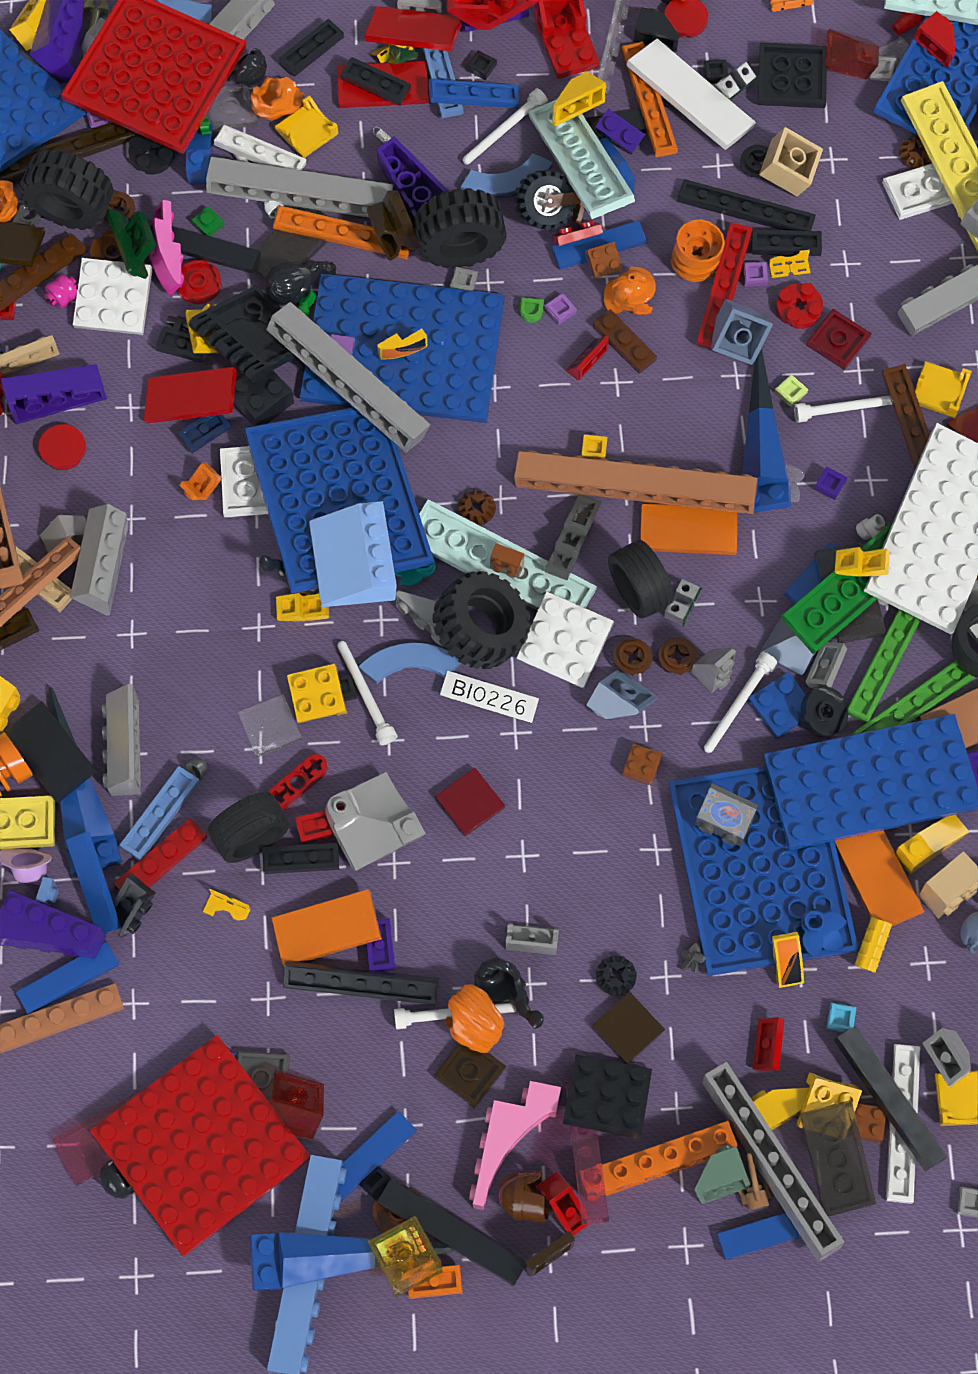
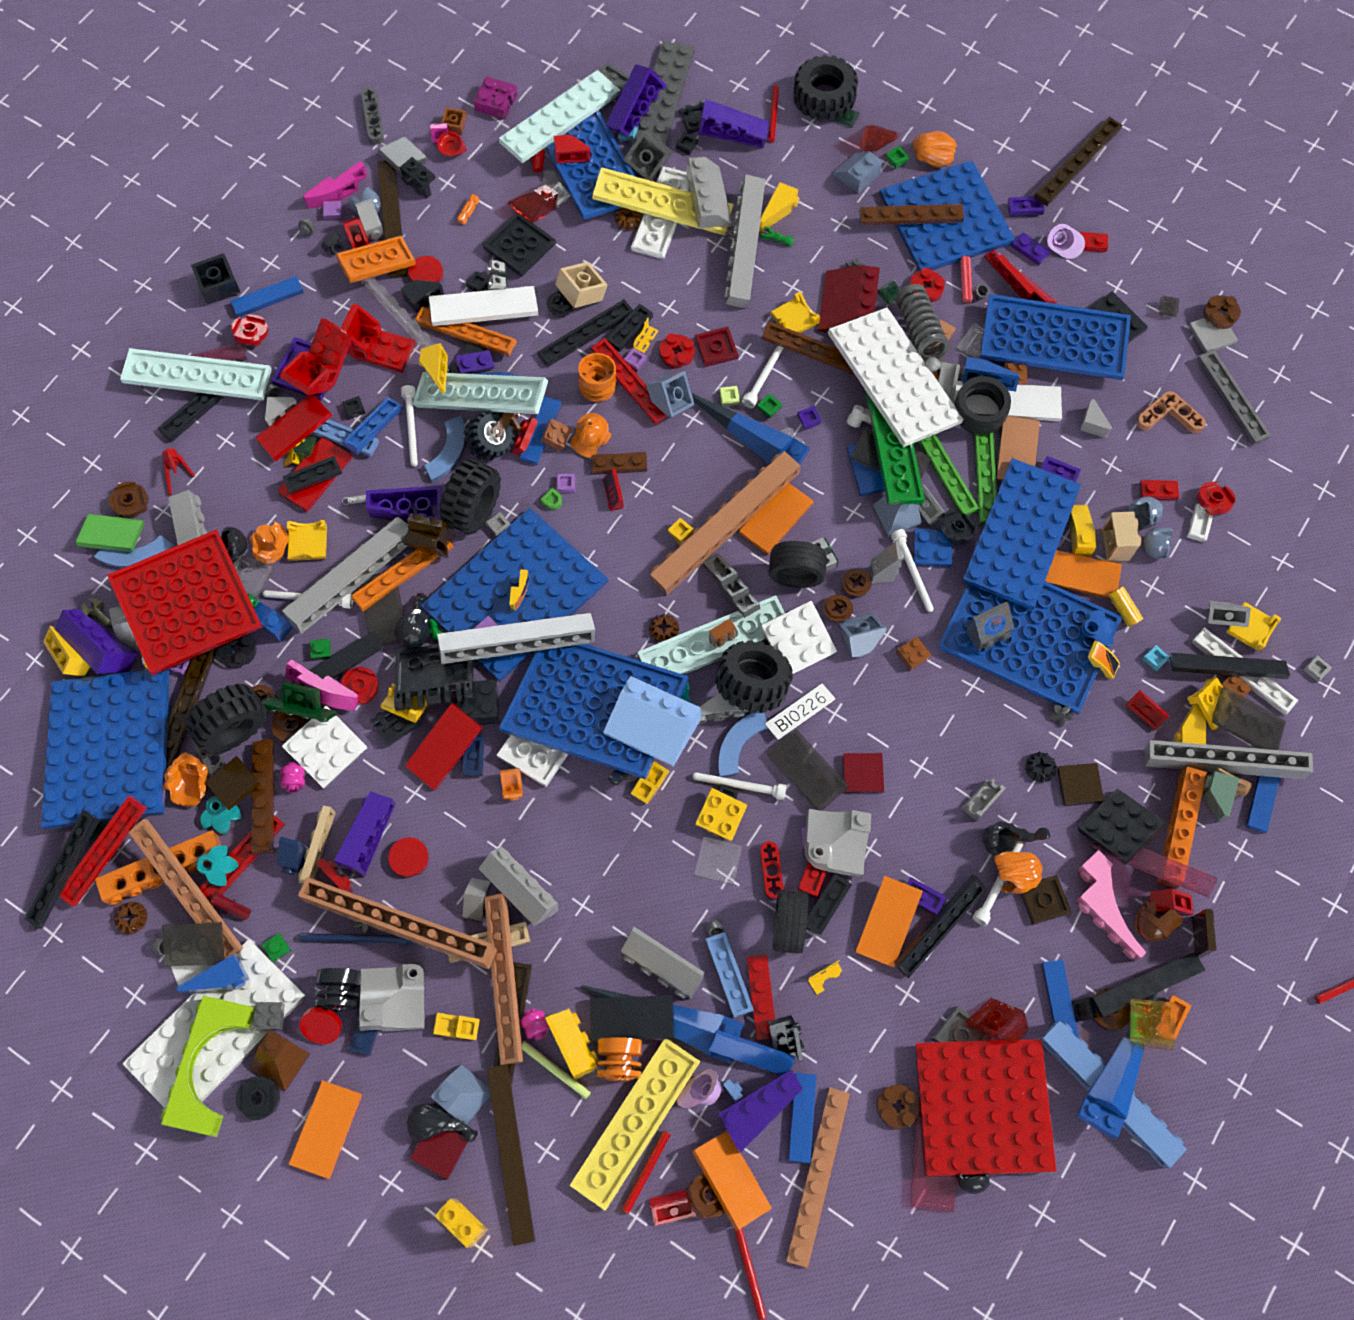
camera: 55 degrees left, 0 degrees up
white tile [214,125,307,171] -> none
black plate [279,19,344,77] -> none
yellow slope [835,547,890,576] -> none
none -> green plate [757,394,783,419]
none -> clear smoke tile [767,729,849,811]
none -> reddish brown plate [876,1084,920,1129]

